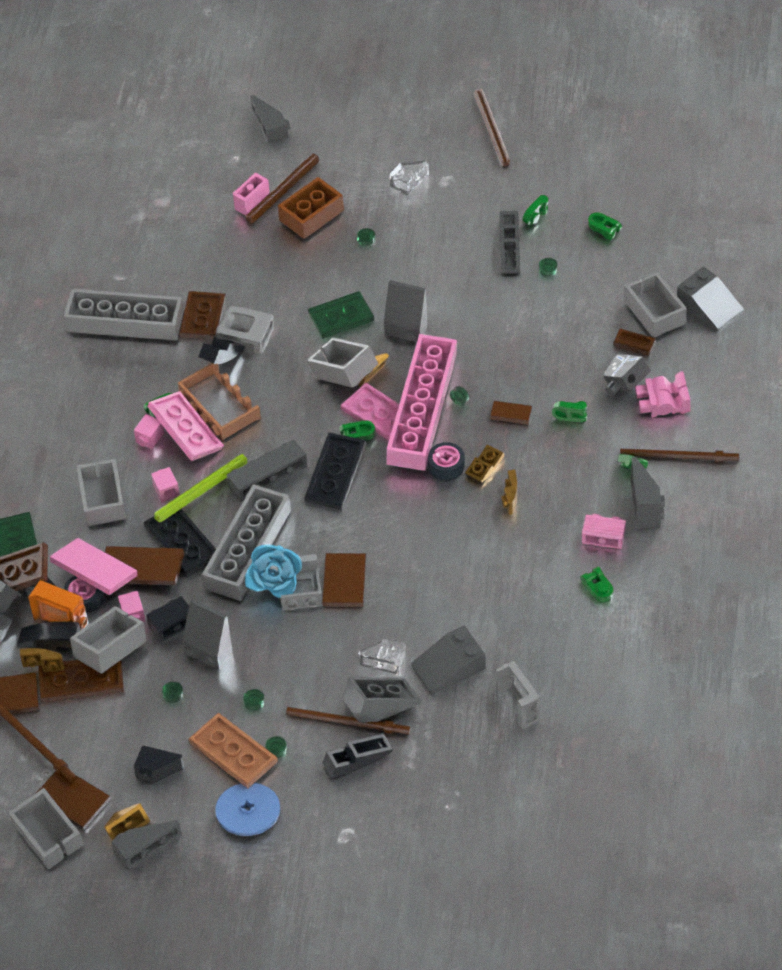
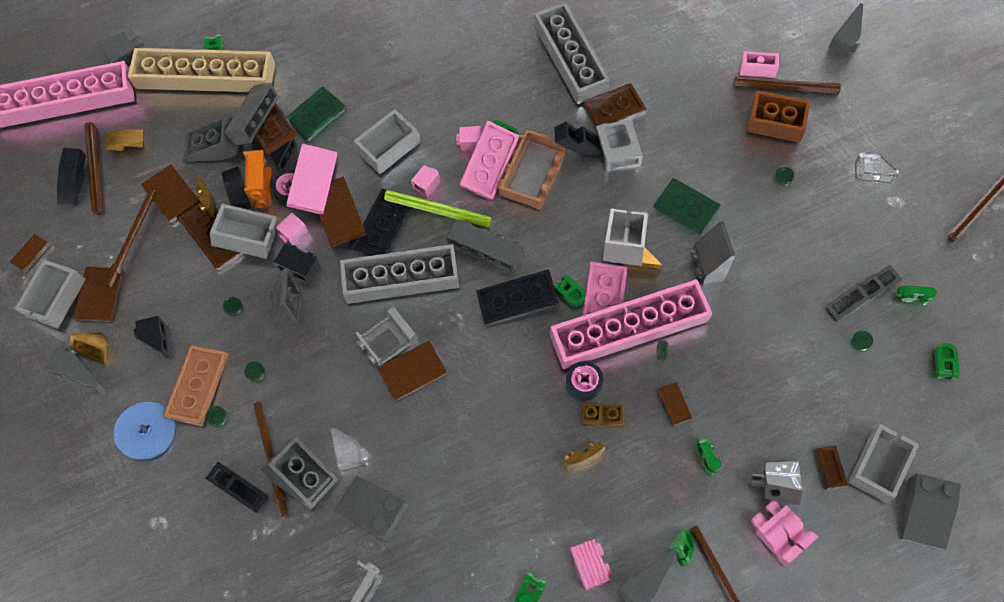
camera: 60 degrees right, 15 degrees up
medium azure brick [245,544,302,598] -> none

